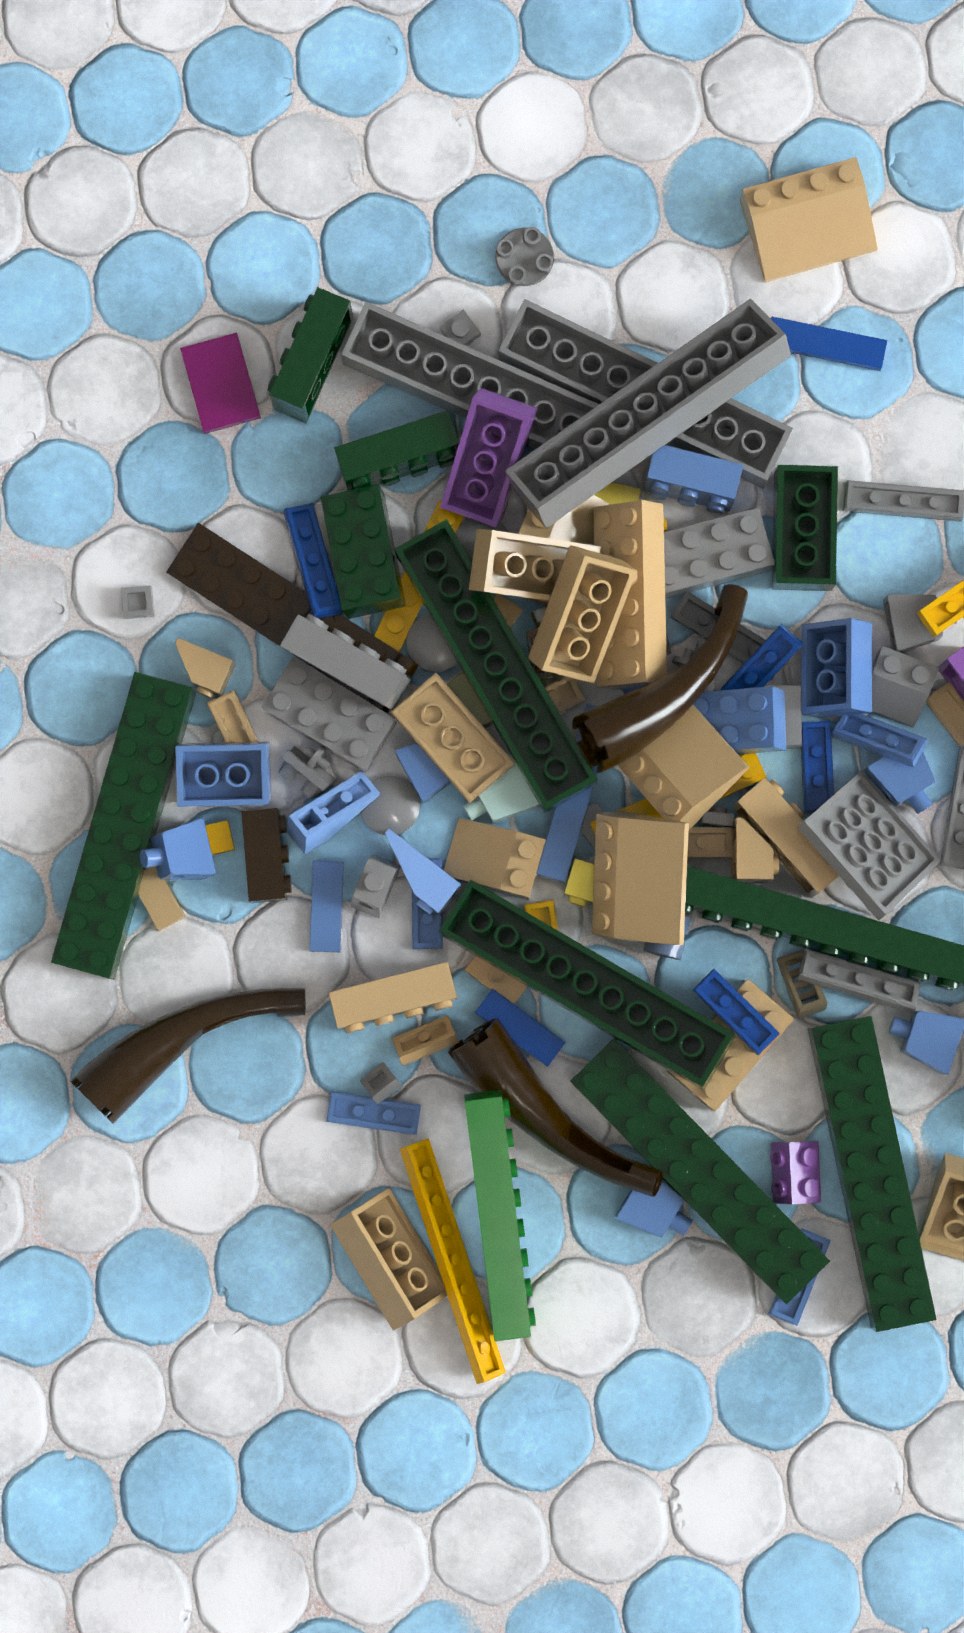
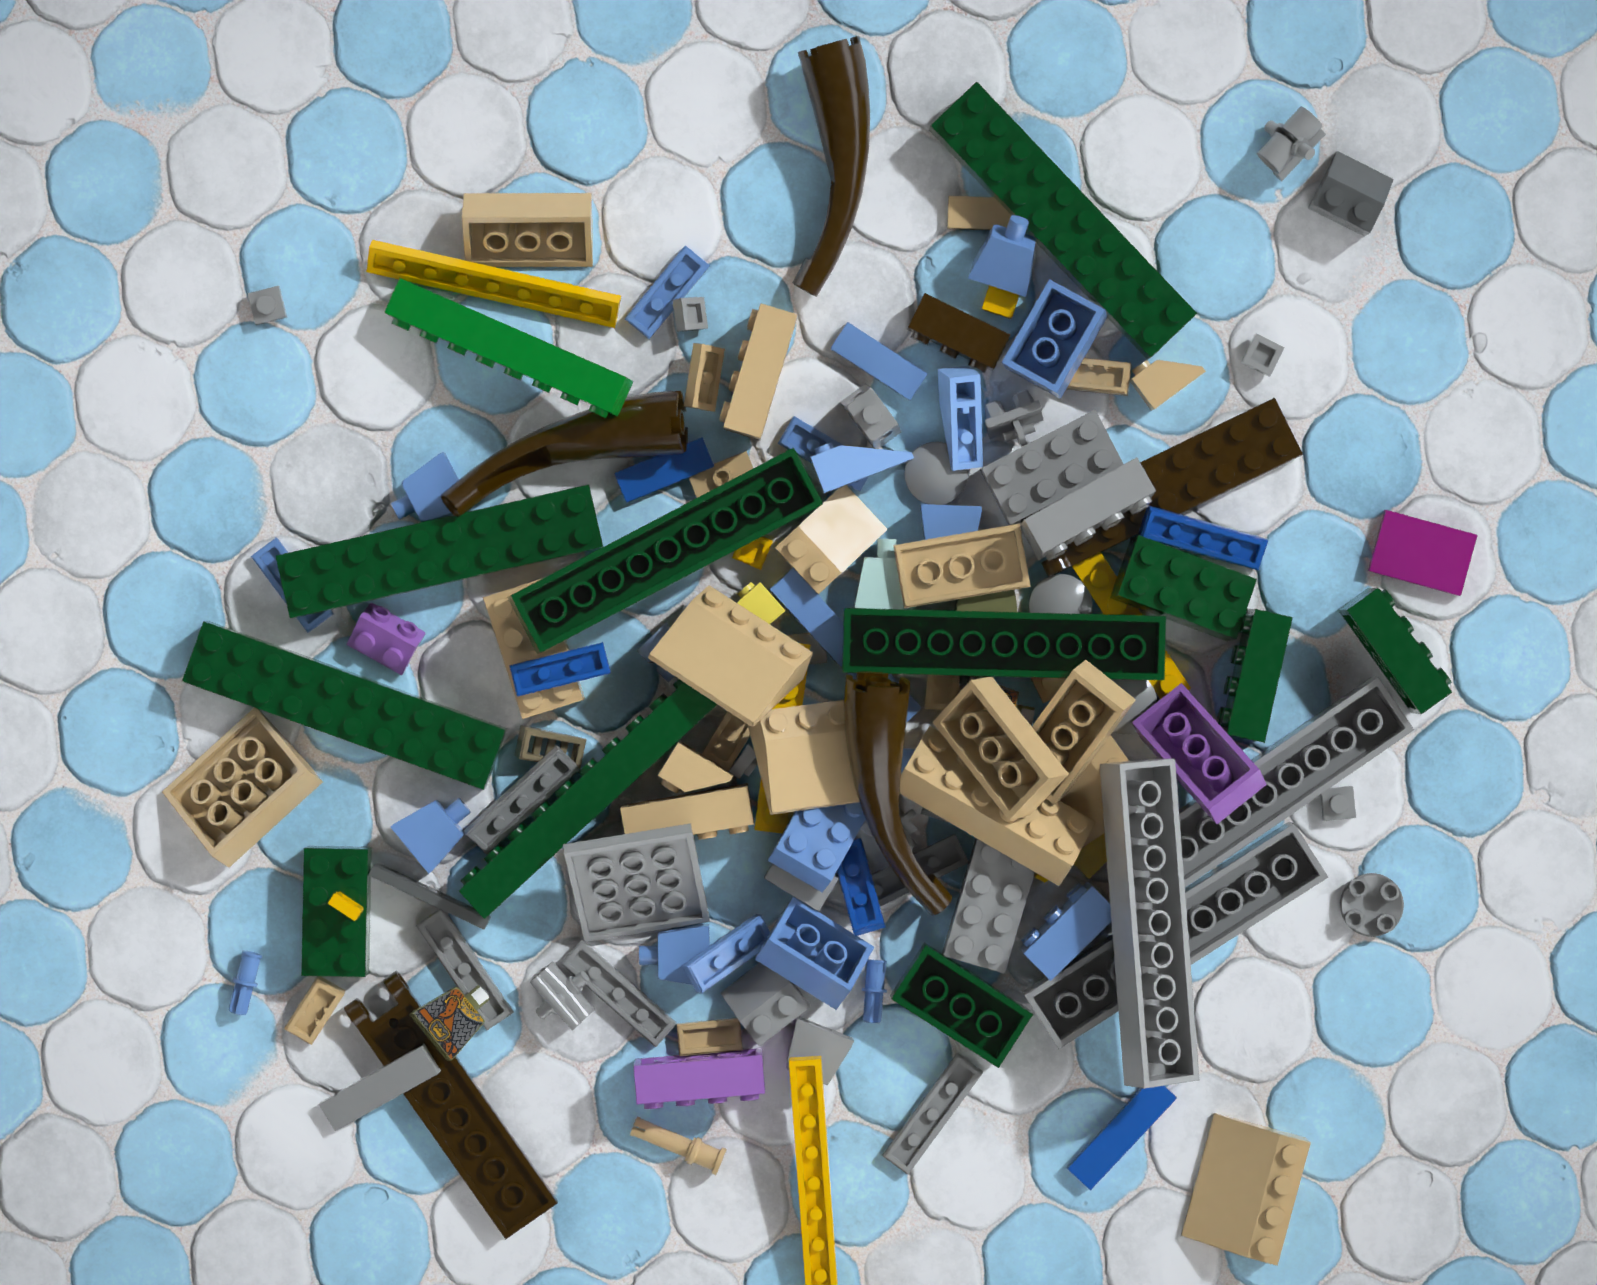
camera: 120 degrees right, 5 degrees up
blue tile [801,721,834,813] -> none
none -> light grey plate [247,286,288,325]
none -> medium blue axle [862,959,887,1023]

